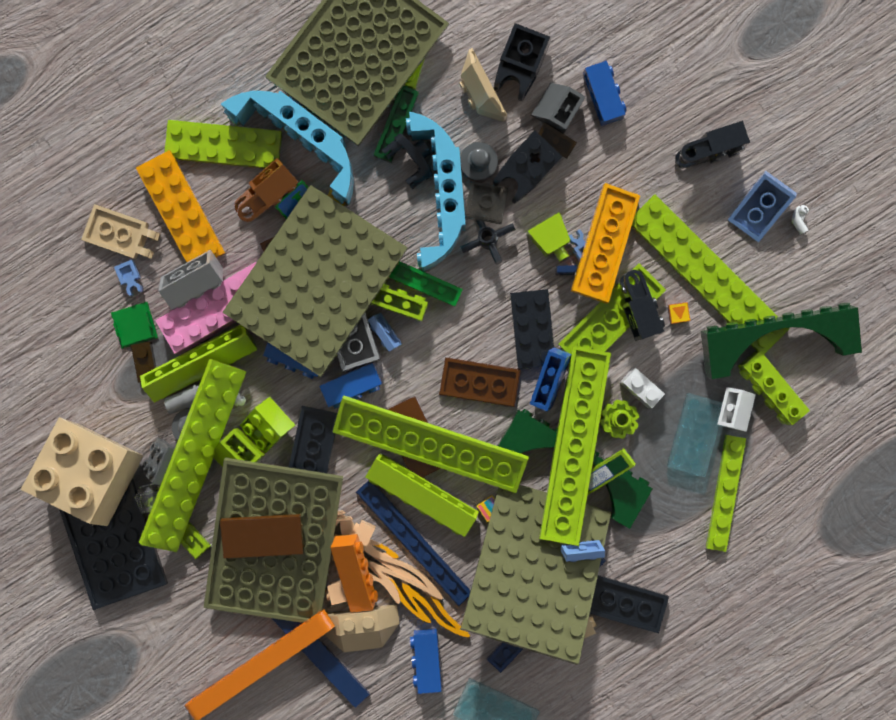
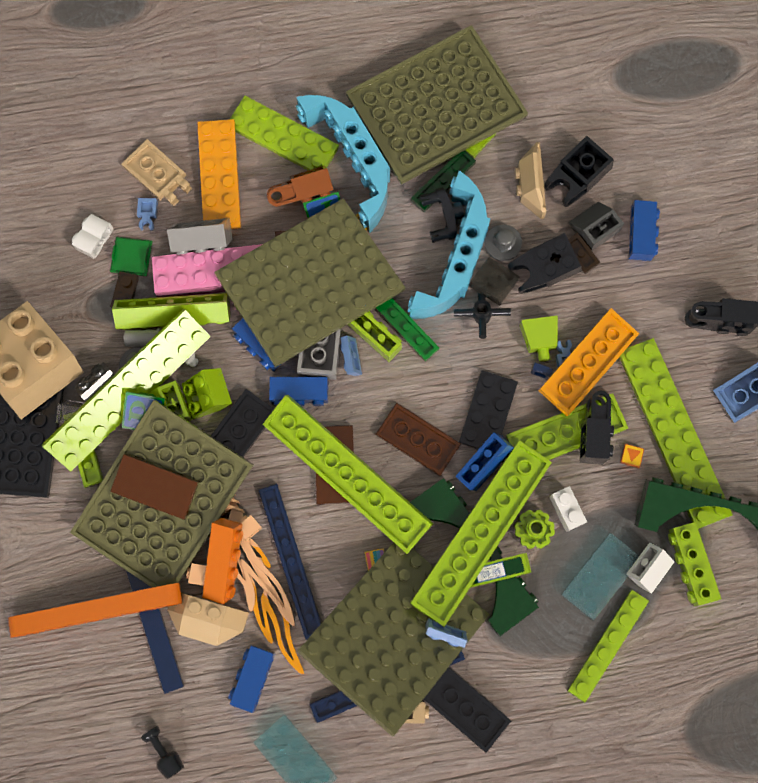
camera: 30 degrees right, 10 degrees down
lime brick [365,453,479,537] -> none
none -> white brick [72,214,113,259]
none -> piece [121,391,165,430]

